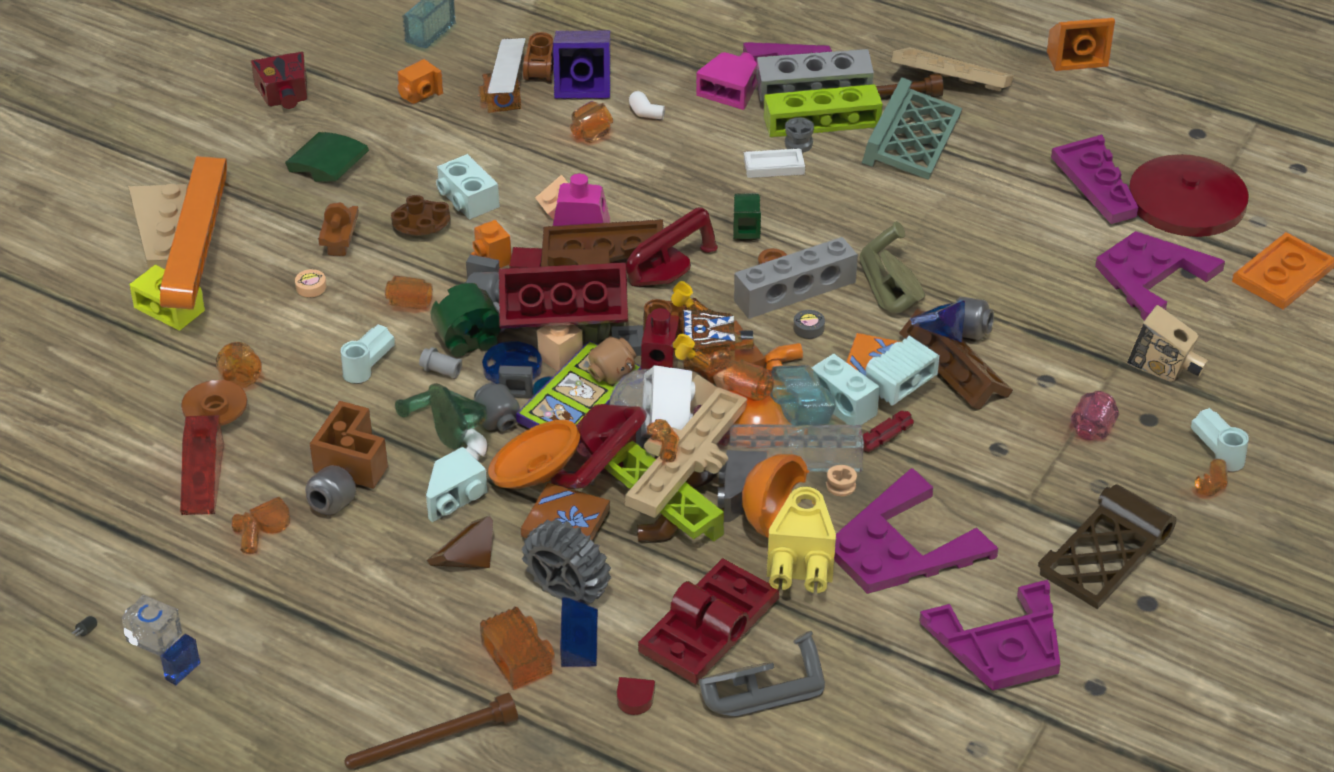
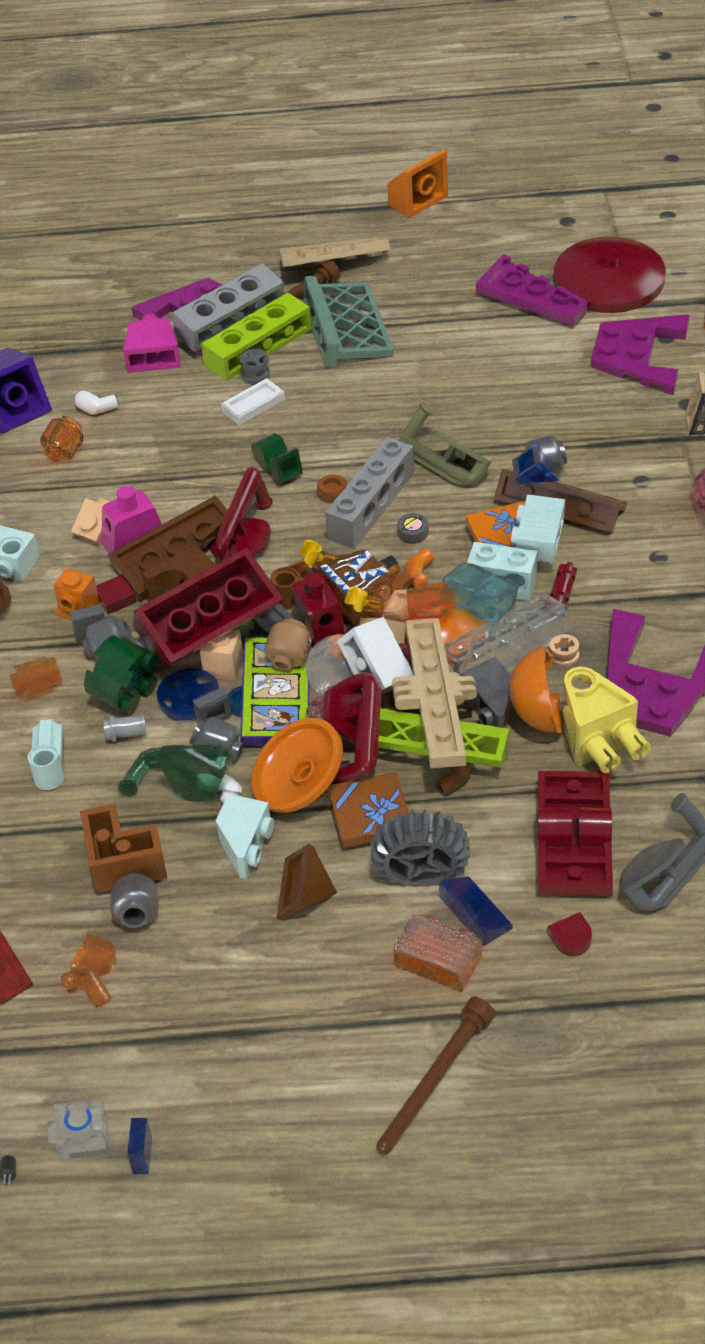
camera: 30 degrees left, 5 degrees up
clear orange arm [647,419,680,462] -> none

